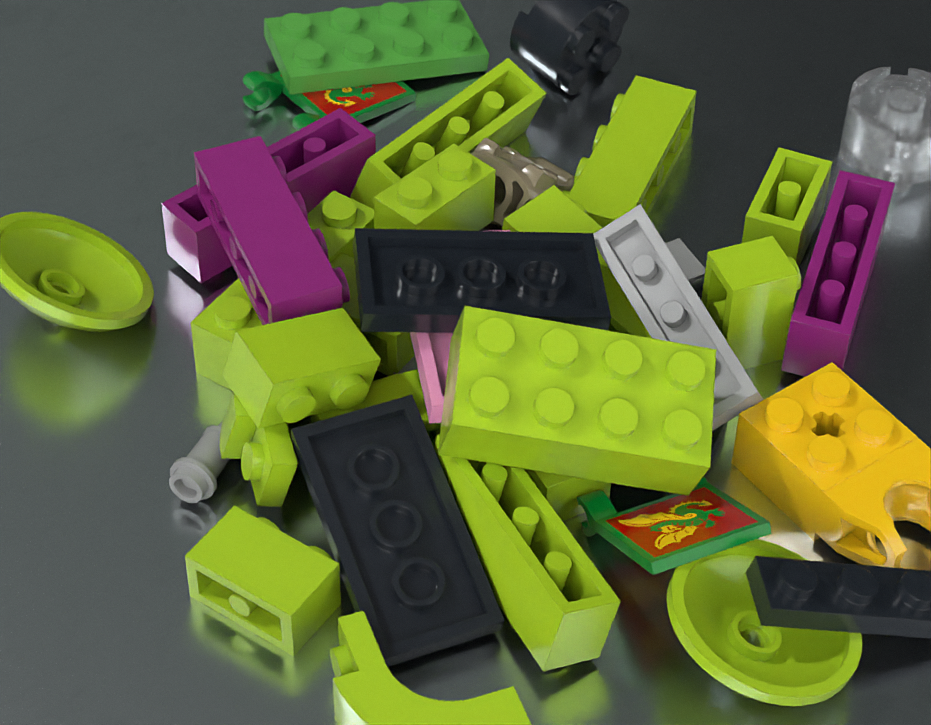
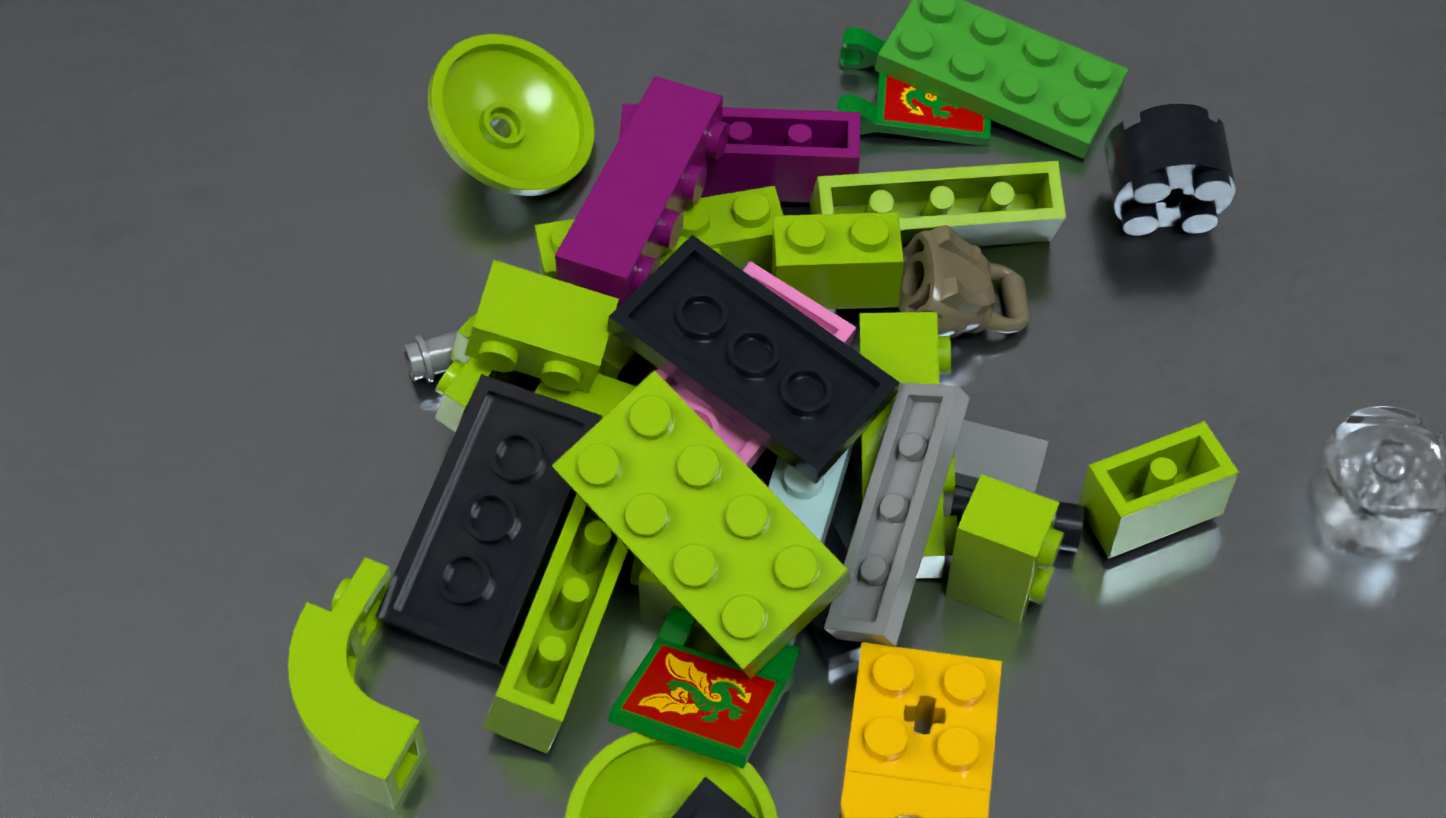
camera: 45 degrees right, 10 degrees up
lime brick [185,505,341,656] -> none
lime brick [563,75,697,228] -> none
magenta brick [781,170,895,376] -> none

